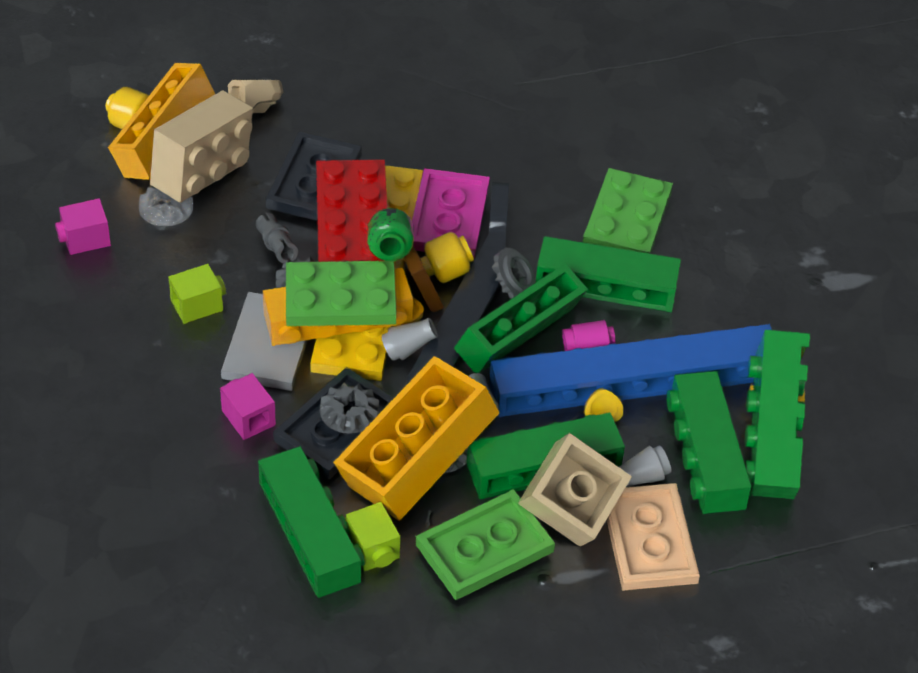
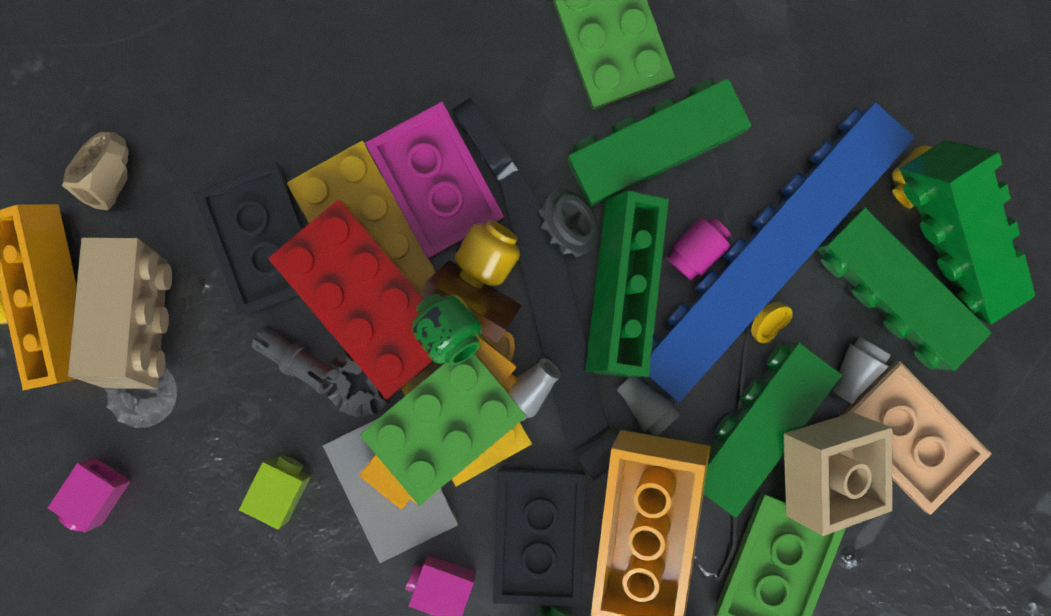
camera: 30 degrees left, 40 degrees up
dark grey gear [320,382,379,433] -> none

